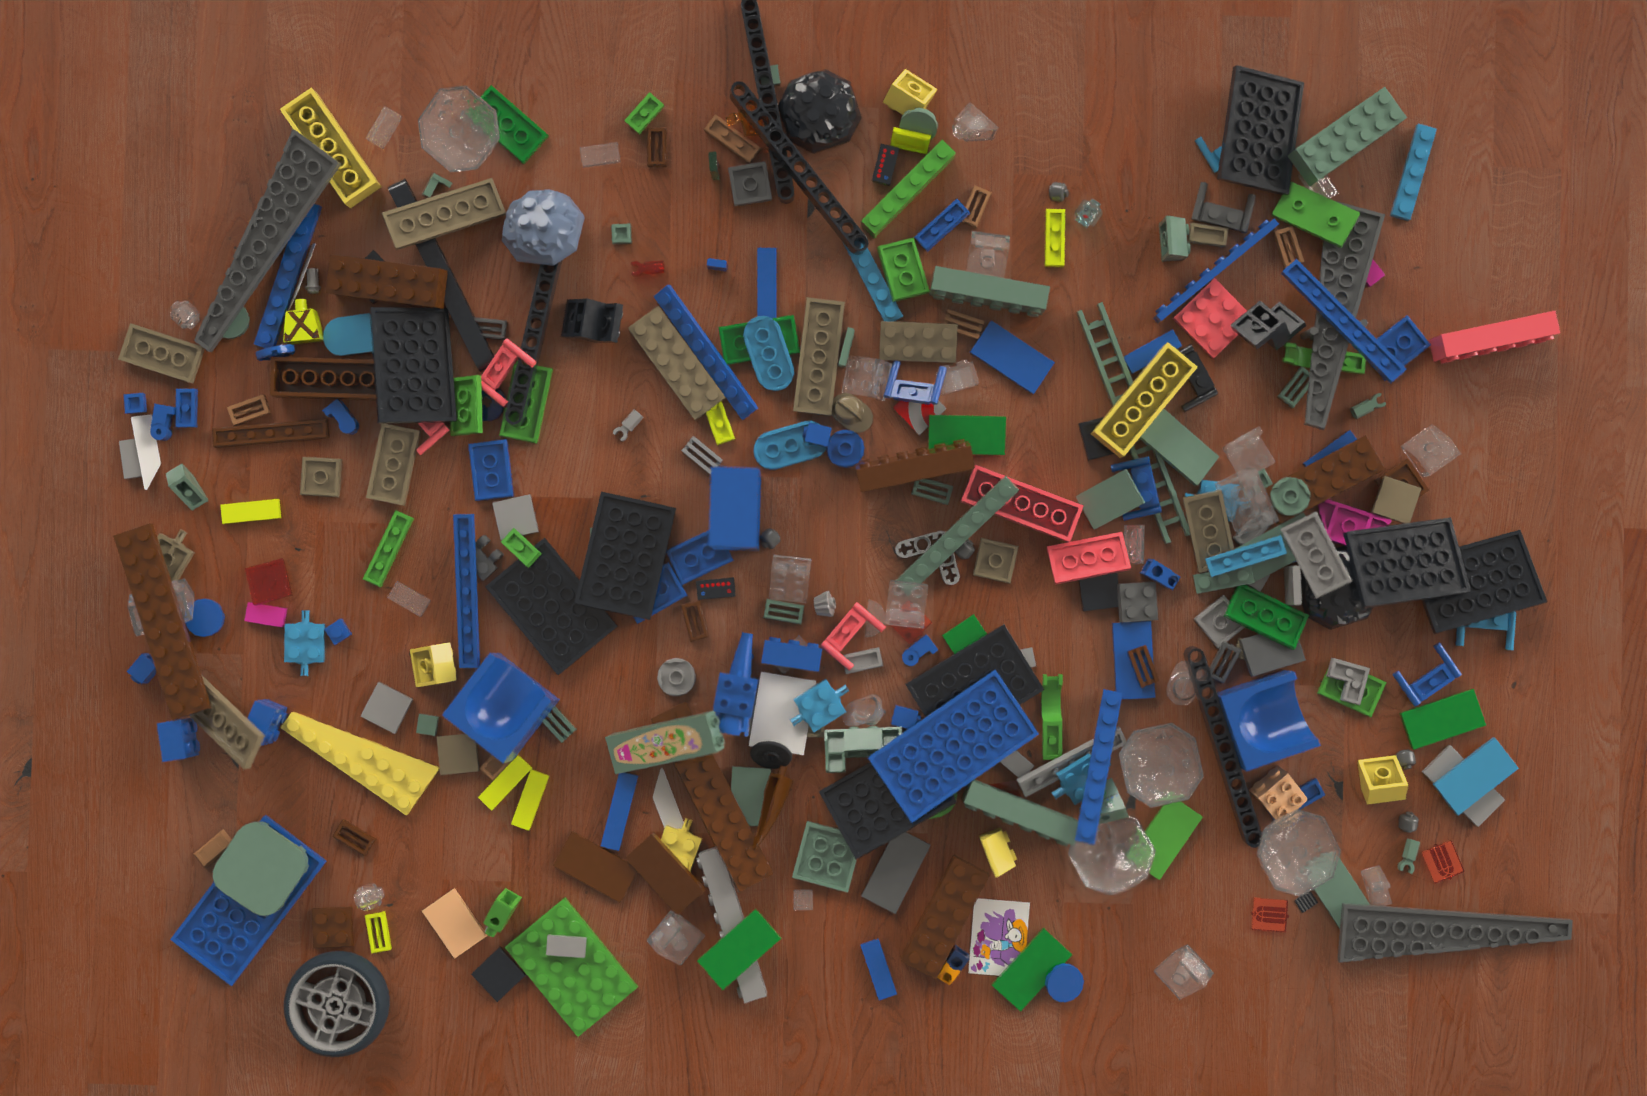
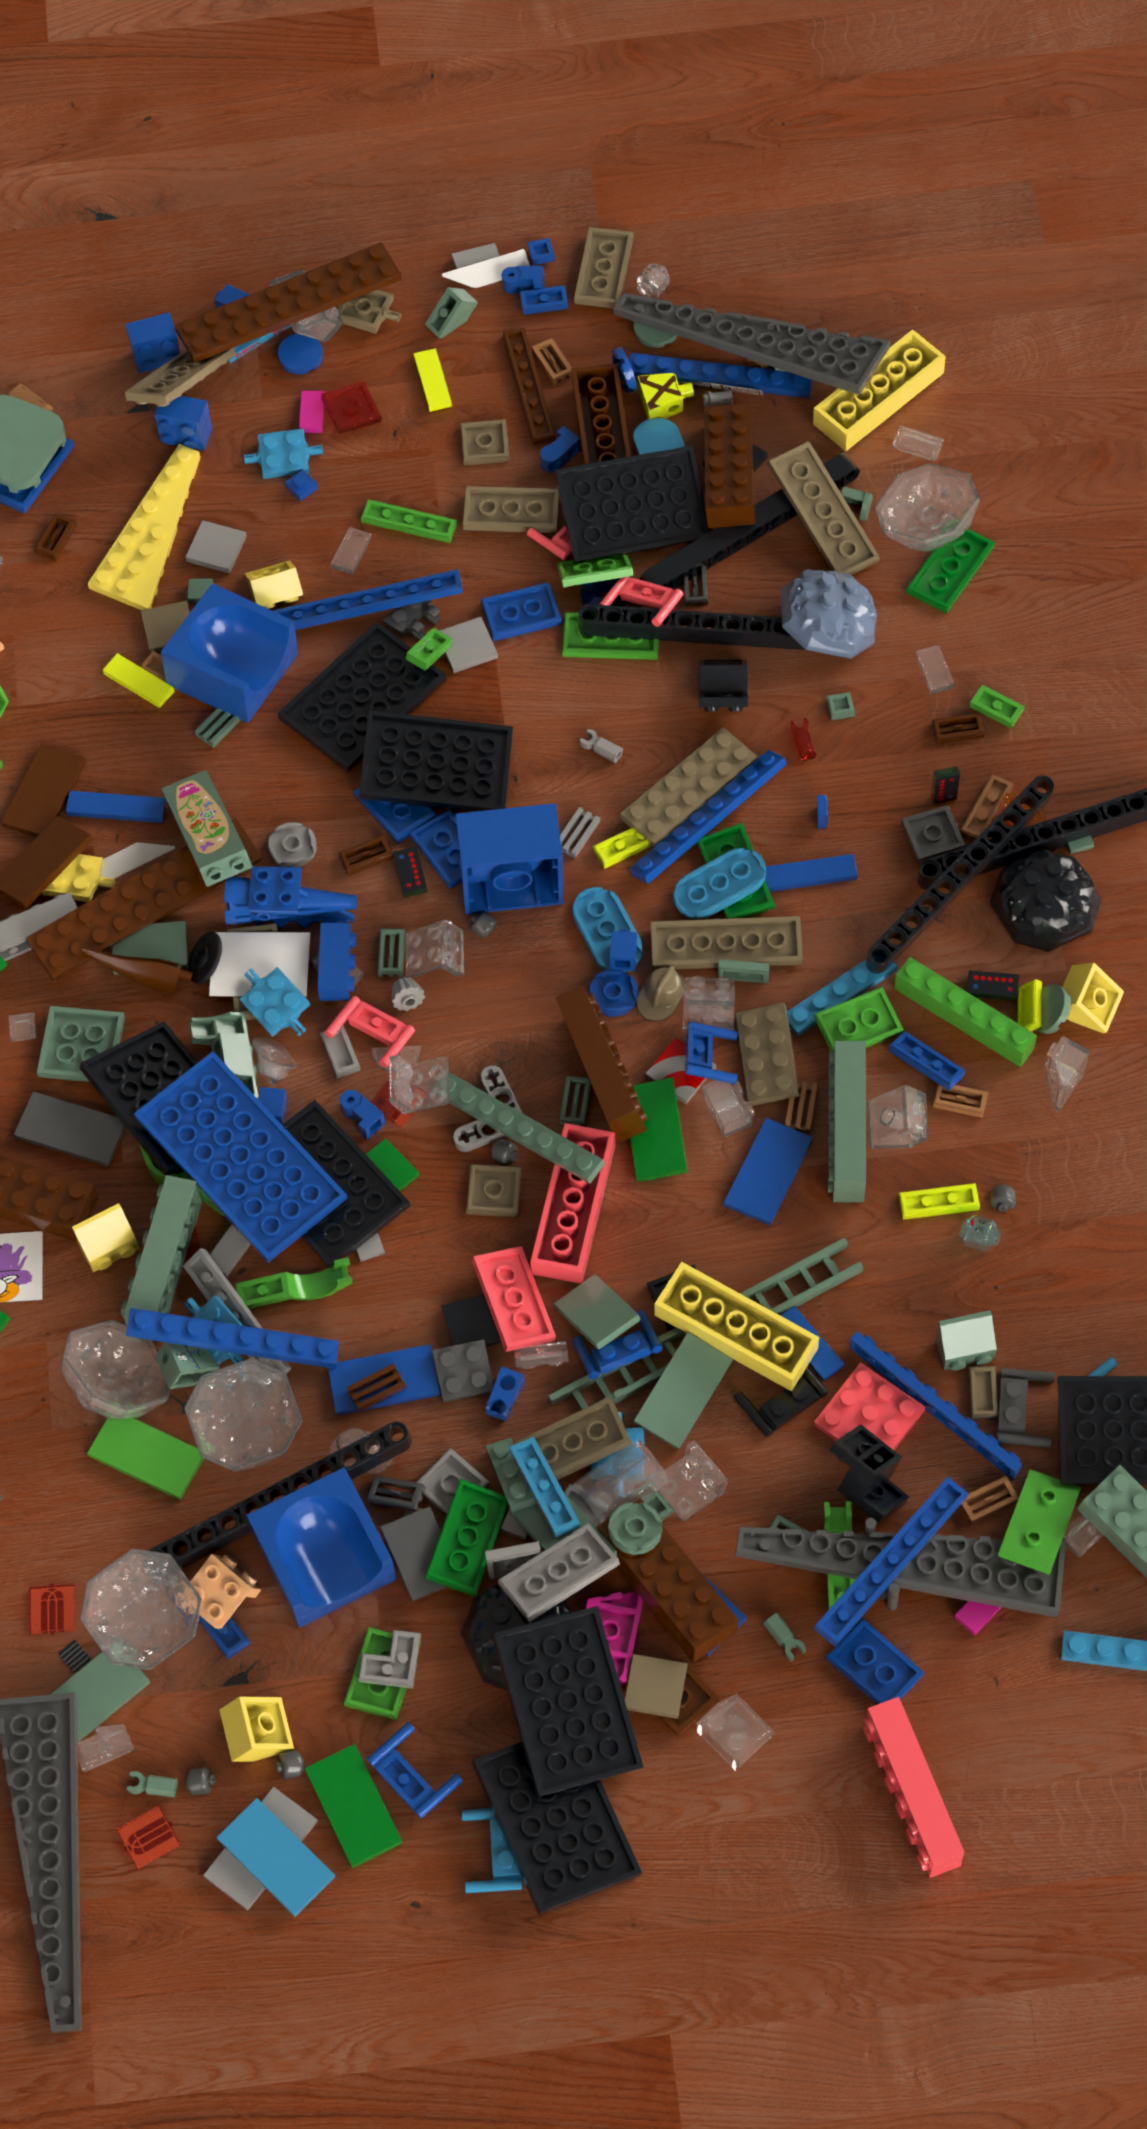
camera: 85 degrees right, 25 degrees down
neon yellow tile [511,769,549,831] -> none

